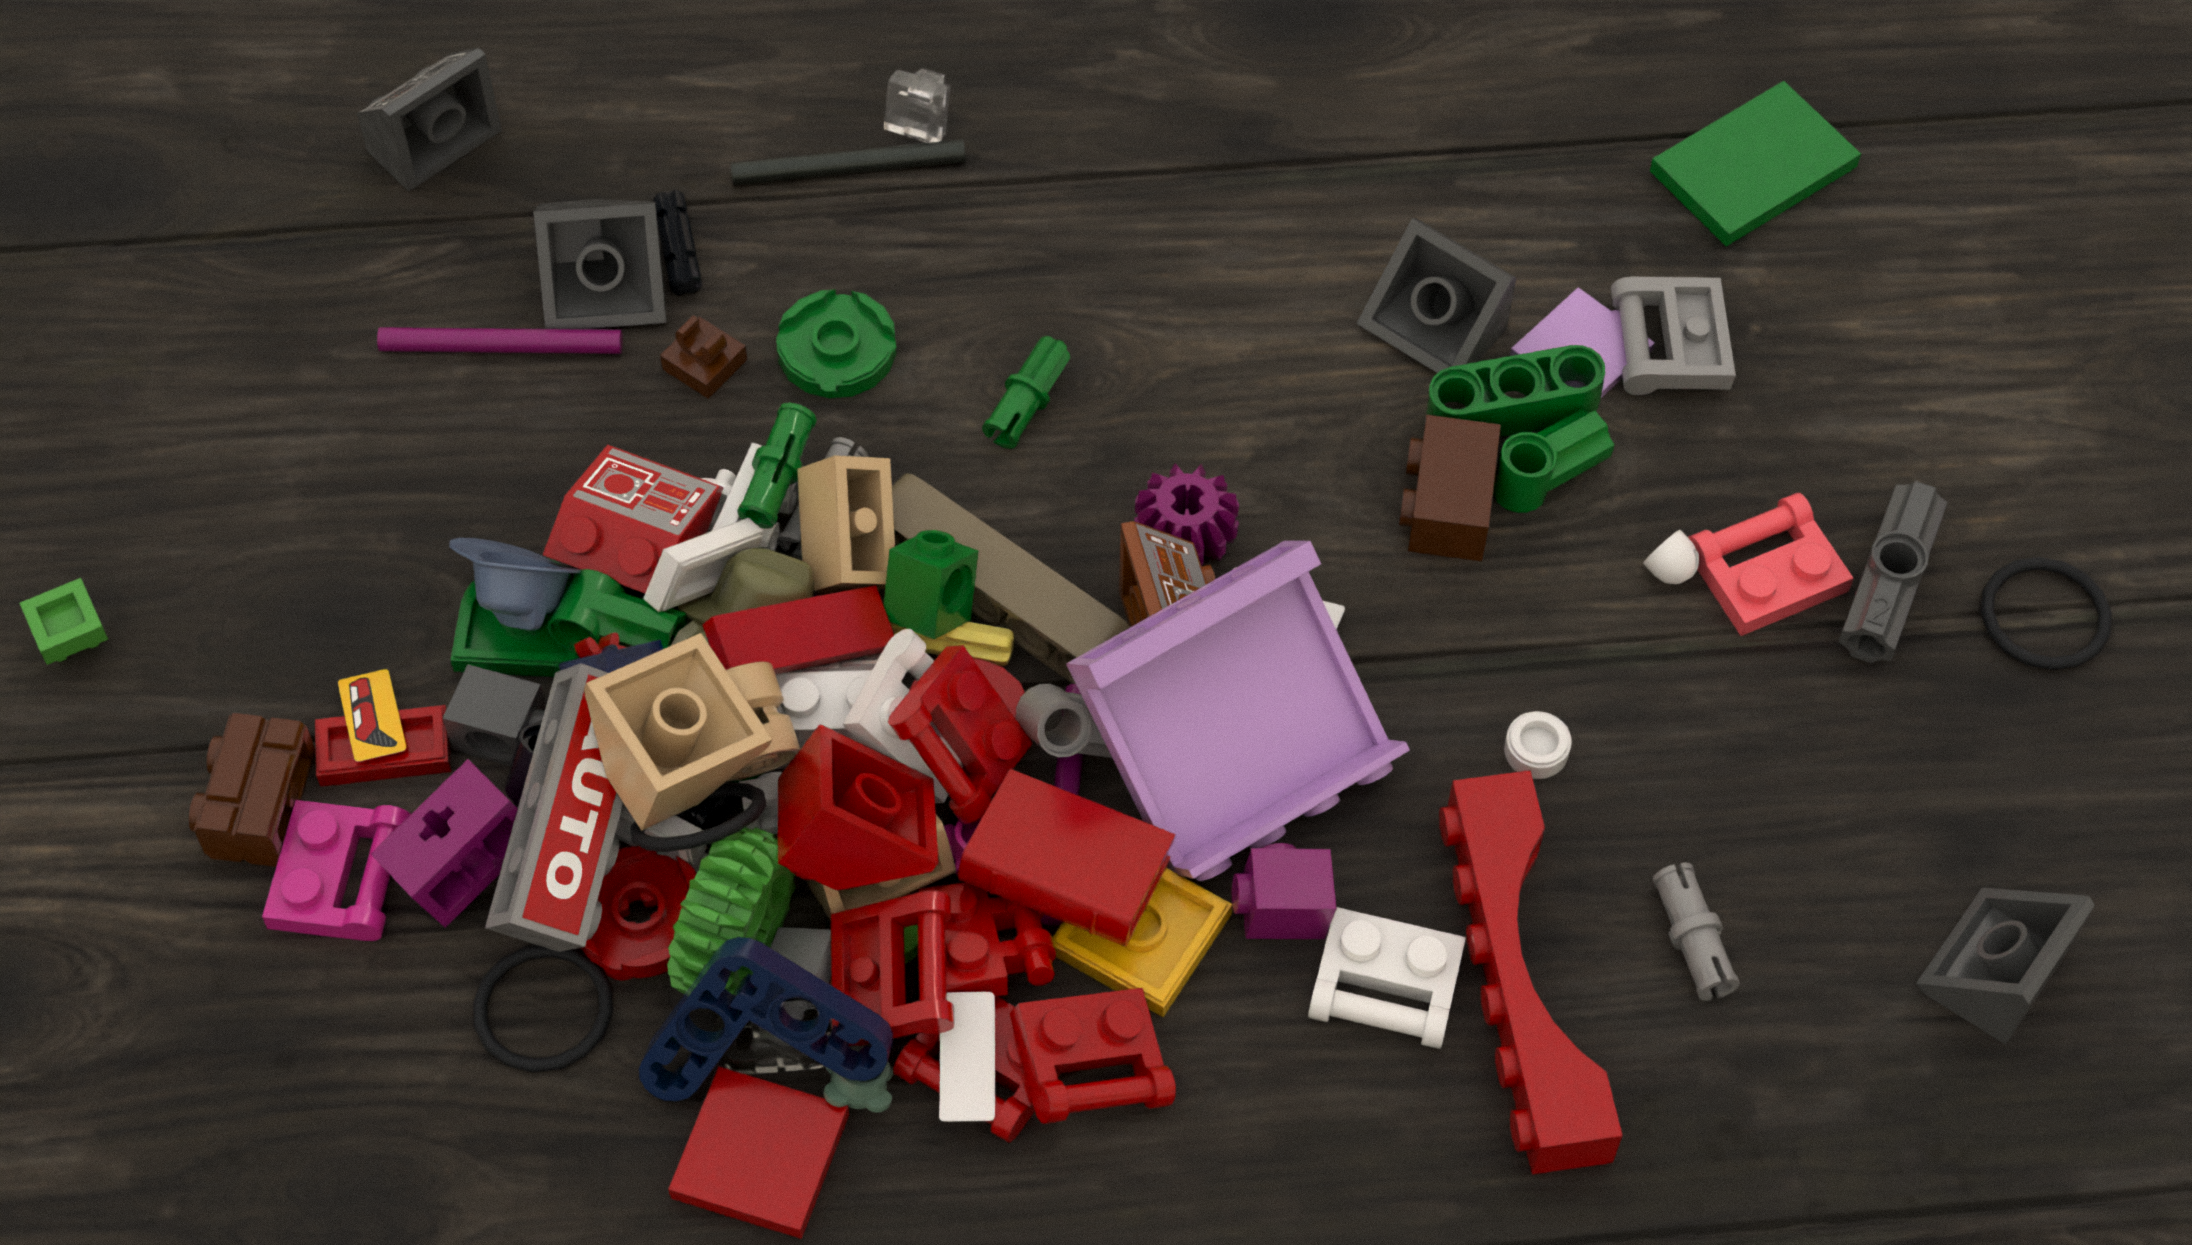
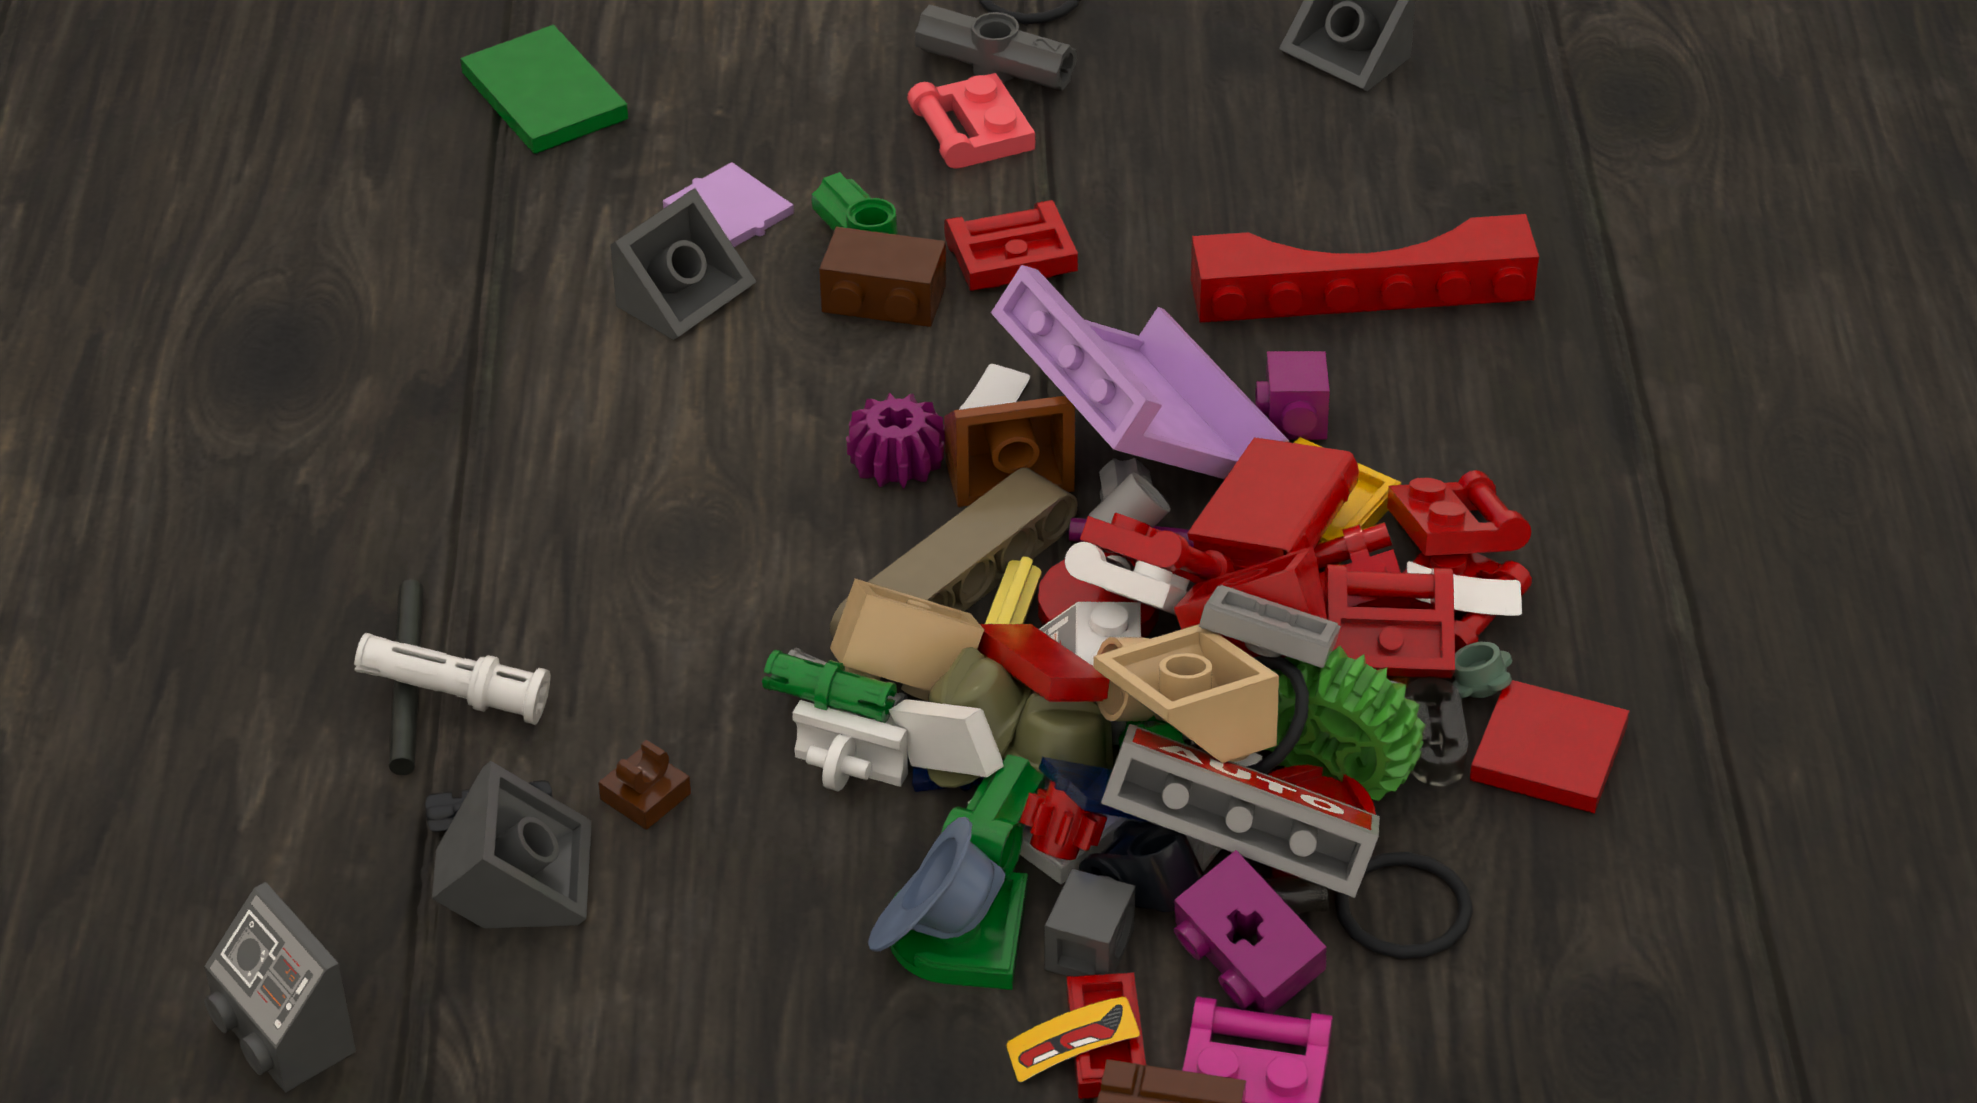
camera: 85 degrees left, 15 degrees down
magenta bar [377,327,623,354] -> none
red slope [543,445,724,593] -> none
dark blue beam [639,937,893,1101] -> none
green tile [776,289,897,398] -> none
clear tile [884,68,951,143] -> none
green brick [884,530,979,639] -> none
green axle [982,336,1070,449] -> none
white plate [1308,907,1466,1049] -> none
green beam [1427,345,1605,437] -> none
white tile [1504,711,1571,779] -> none
light grey plate [1611,276,1736,395] -> none
white hinge [1643,530,1699,584] -> none
light grey pin [1652,862,1740,1001] -> none
none -> white pin [354,633,551,725]
none -> red plate [944,200,1078,291]
none -> light grey plate [1199,585,1341,668]

